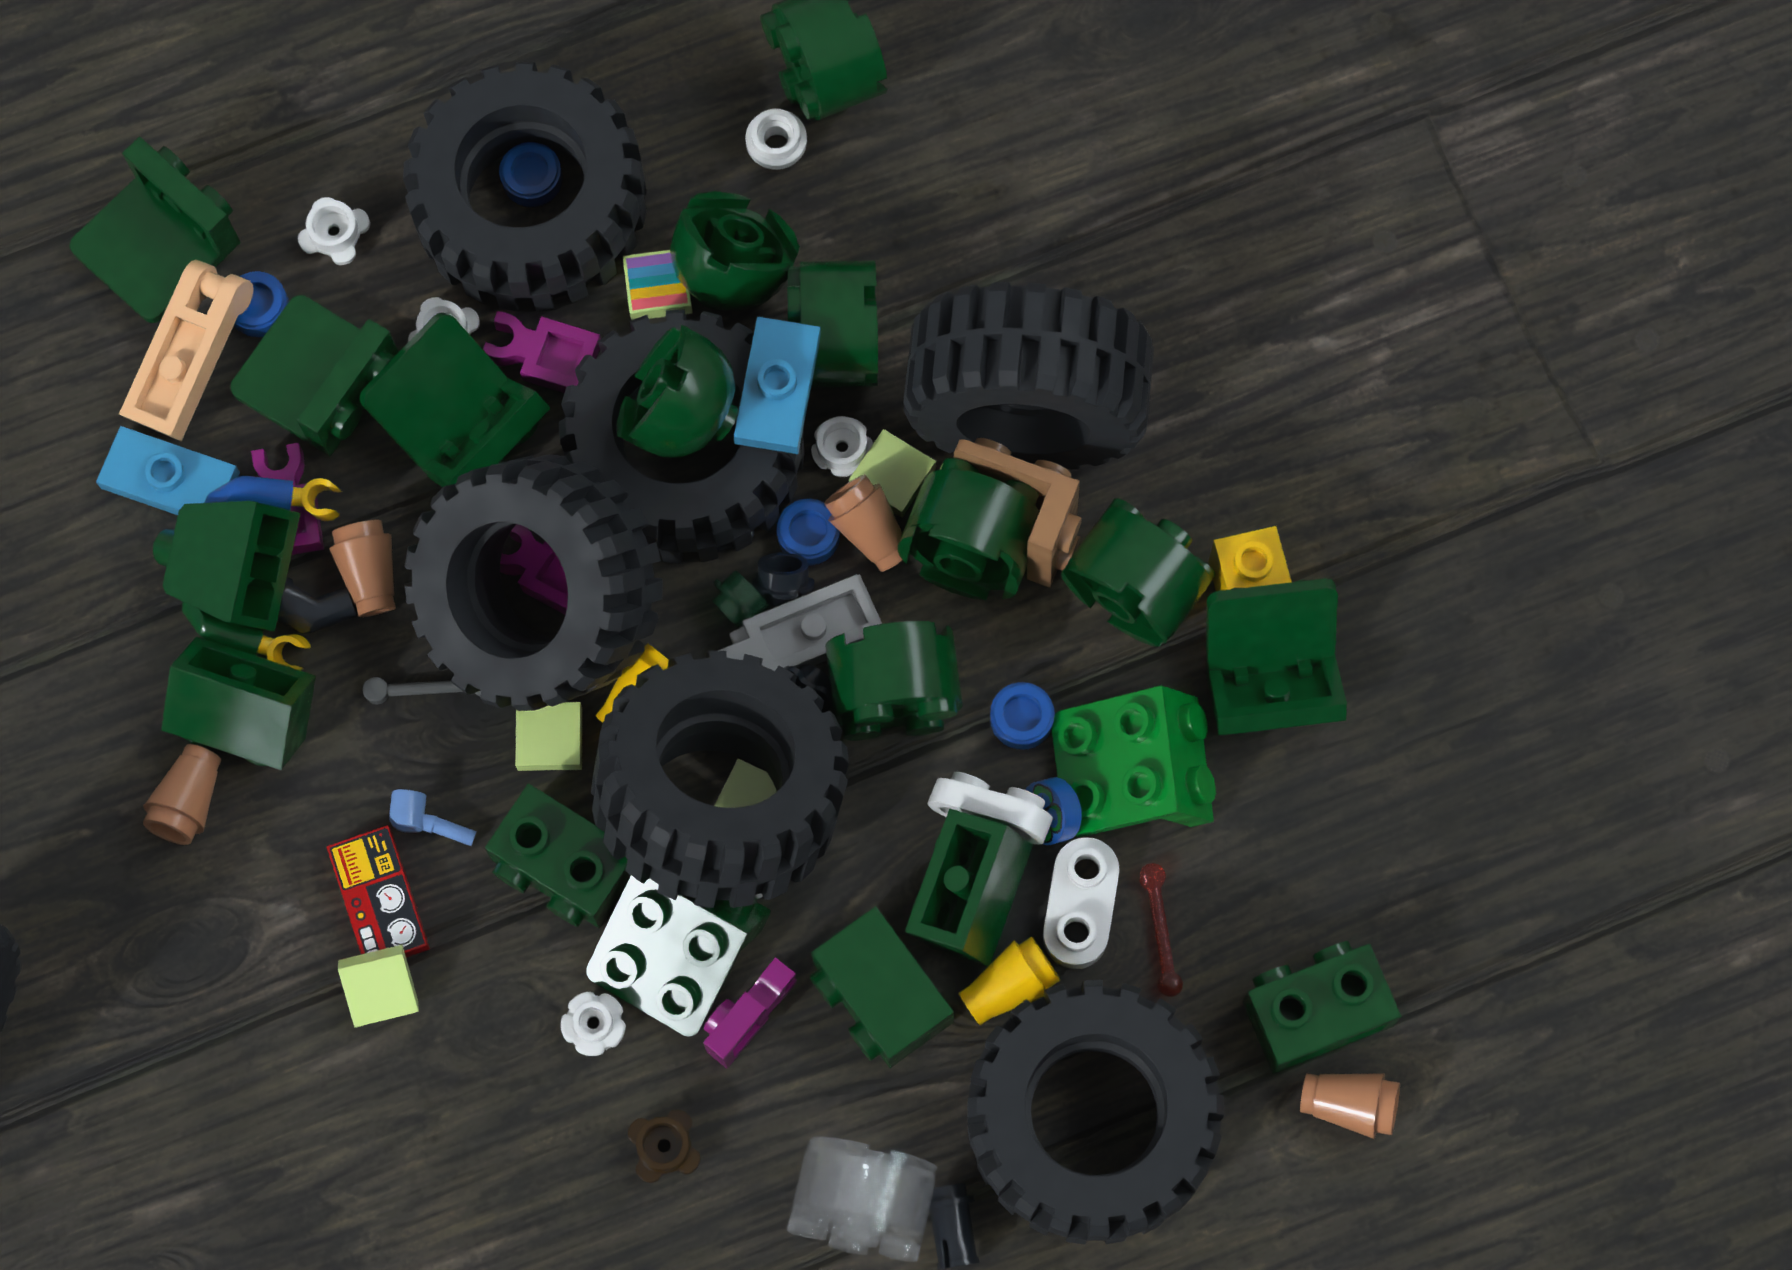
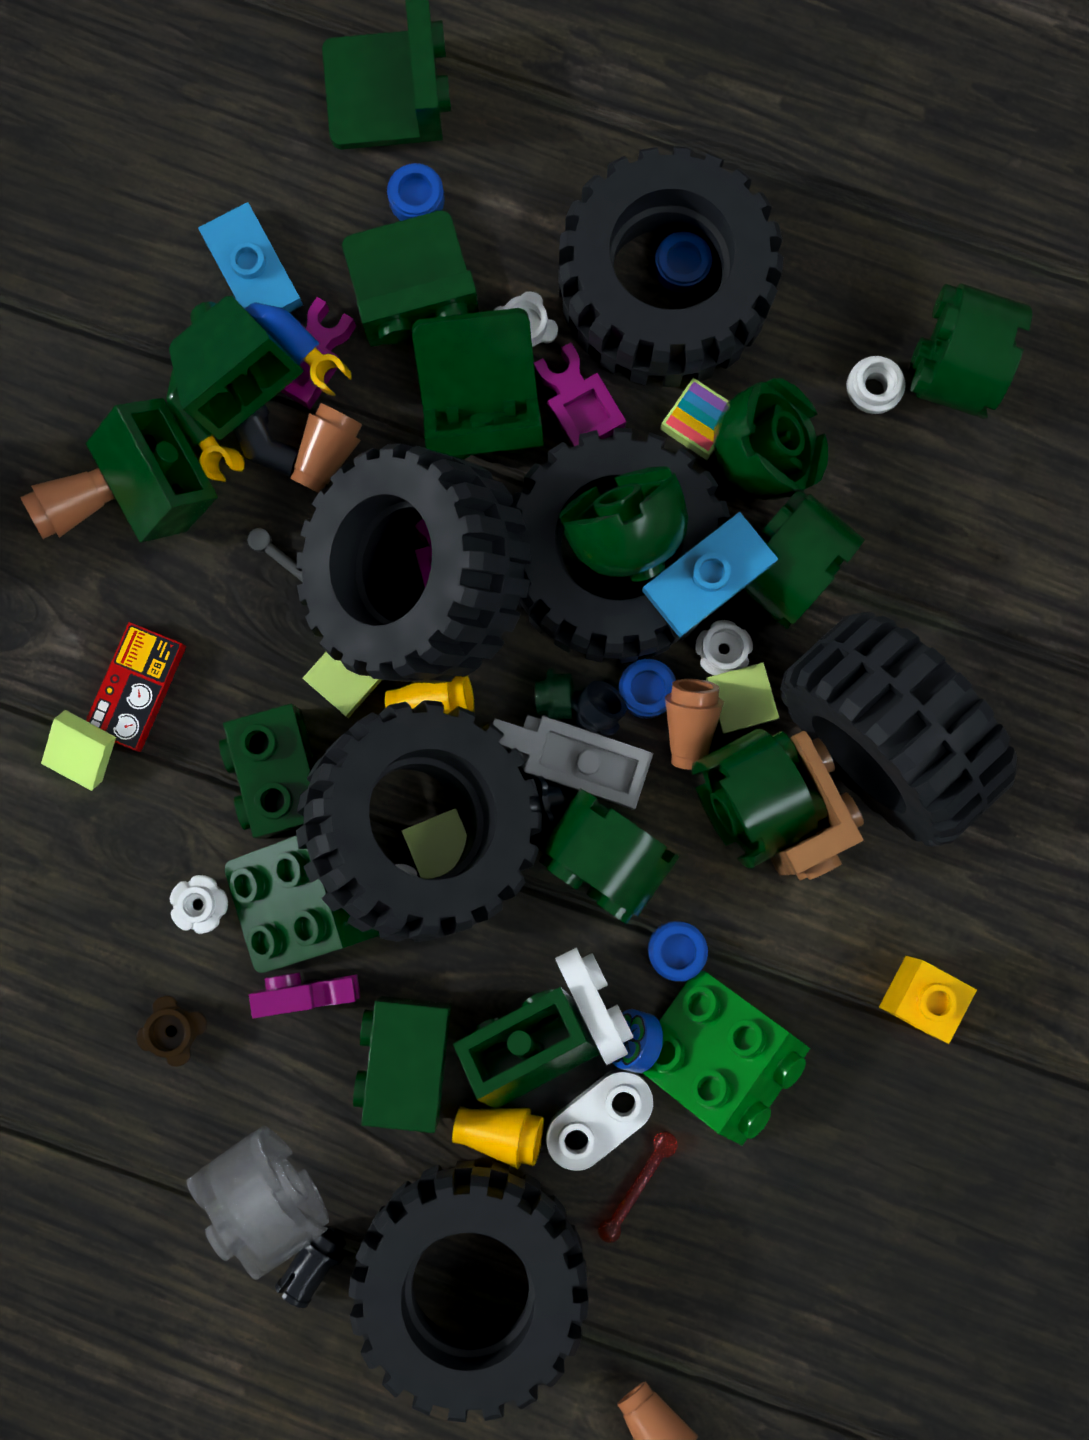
camera: 40 degrees right, 10 degrees up
light nougat plate [119,260,254,441] -> none
white plate [298,197,370,265] -> none
medium blue hand [389,789,477,846] -> none
dark green brick [1061,498,1216,647] -> none
dark green bracket [1206,579,1347,736] -> none
dark green brick [1242,941,1402,1074] -> none

